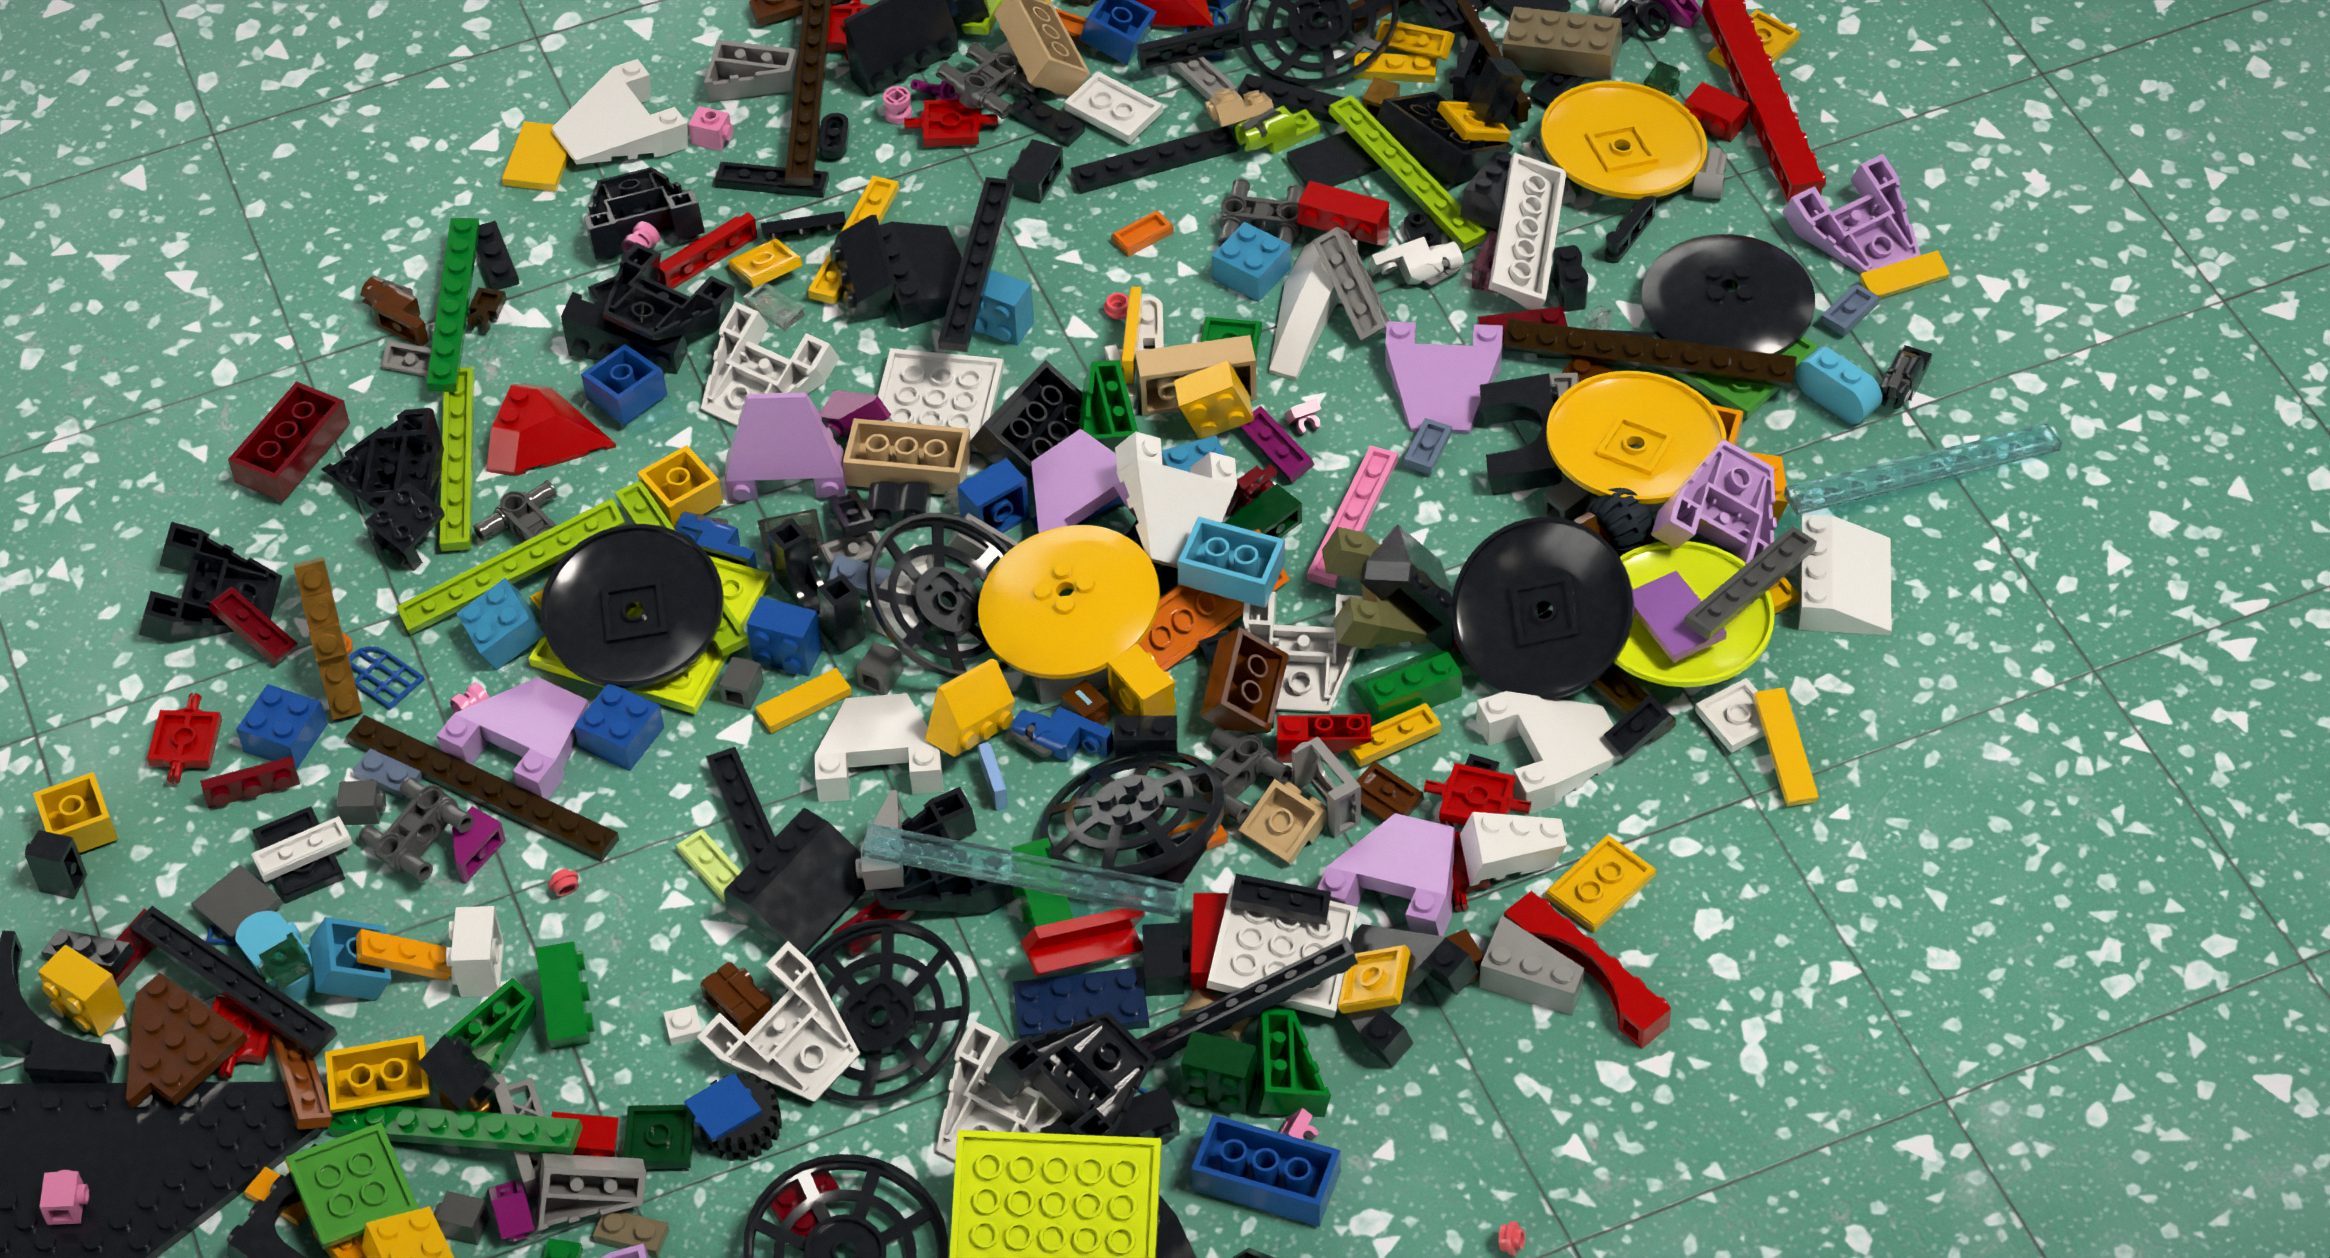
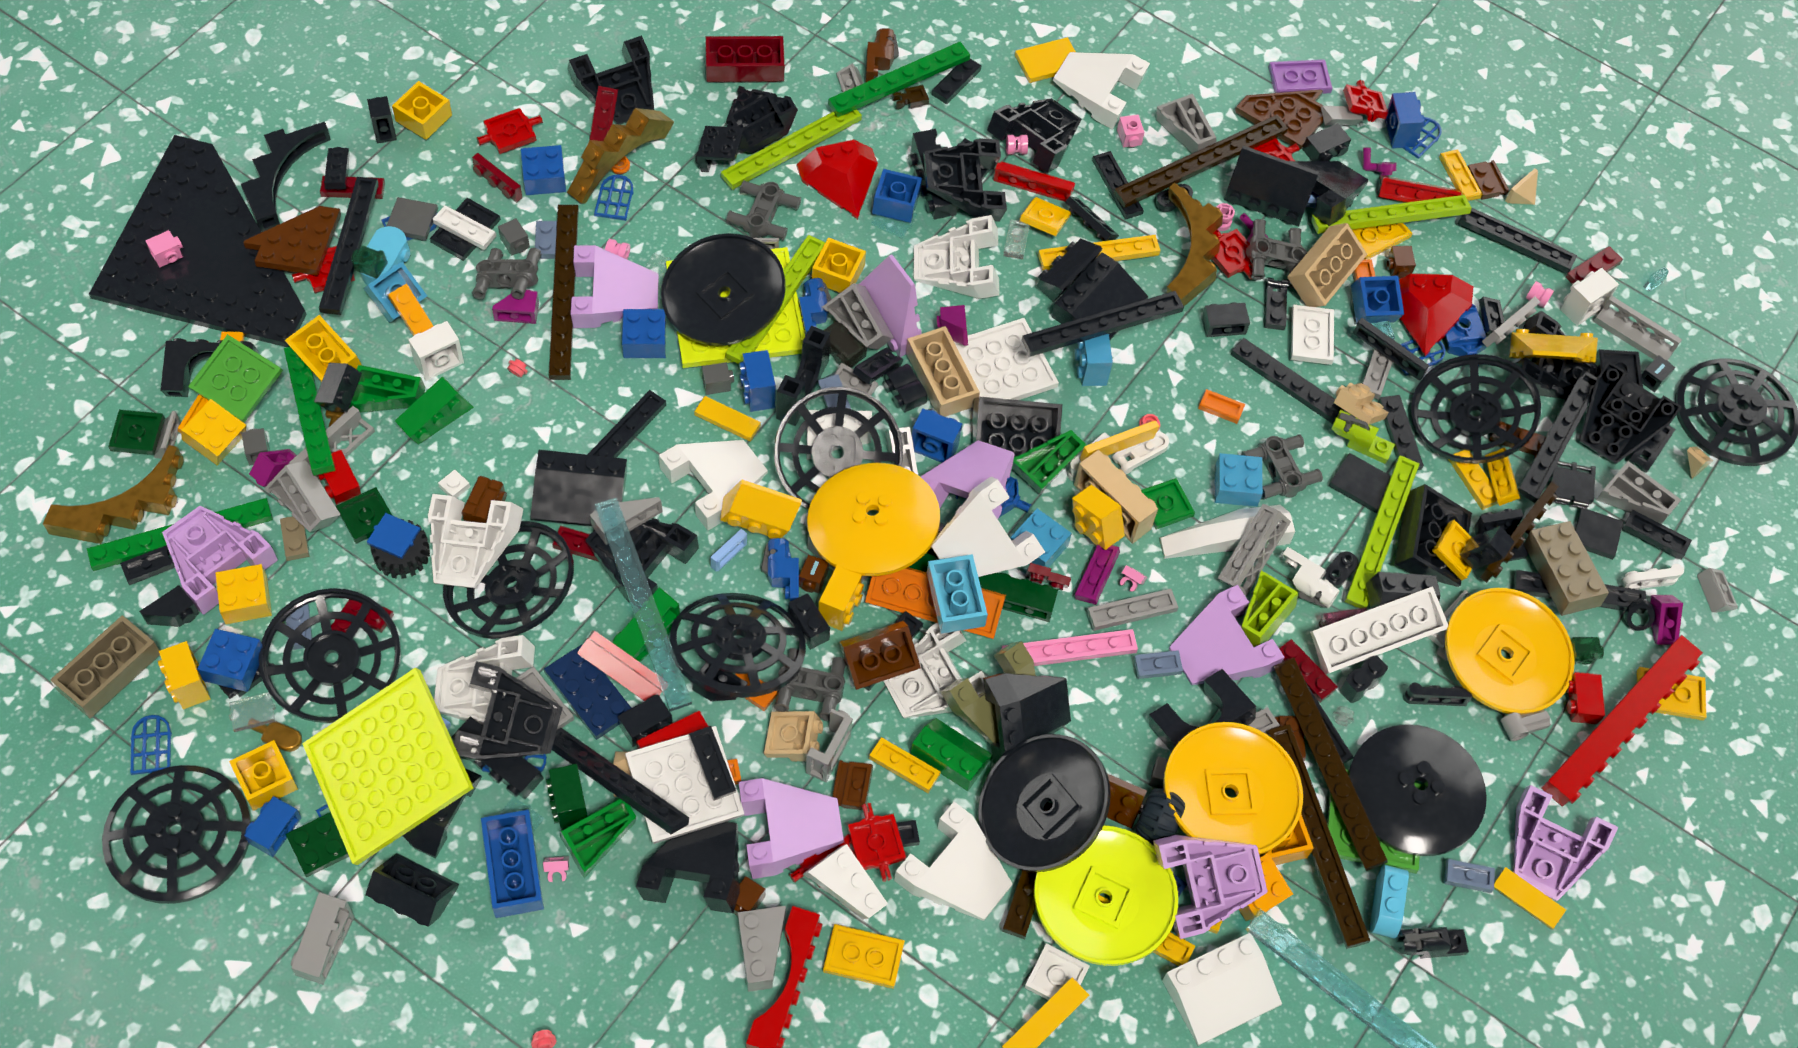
camera: 50 degrees right, 10 degrees up
yellow brick [38,945,127,1037] -> none
dark orange plate [272,1033,332,1129] -> none
lime plate [396,498,626,635] -> none
dark azure brick [457,578,545,670] -> none
yellowish green tile [676,829,741,903] -> none
dark grey brick [856,642,904,695] -> none
red slope [1277,714,1371,763] -> none
red slope [1297,181,1389,246] -> none
yellow tile [1337,945,1411,1014] -> none
pearl gold brick [1362,77,1400,119] -> none
black plate [1604,694,1673,759] -> none
medium lavender tile [1633,571,1727,663] -> none
dark grey plate [1683,526,1817,640] -> none
none -> light grey wedge [822,283,894,350]
none -> light grey plate [1087,589,1179,631]
none -> pearl gold arch [1167,183,1223,306]
none -> lime wedge [1241,570,1298,647]
none -> dark brown plate [1267,724,1370,949]

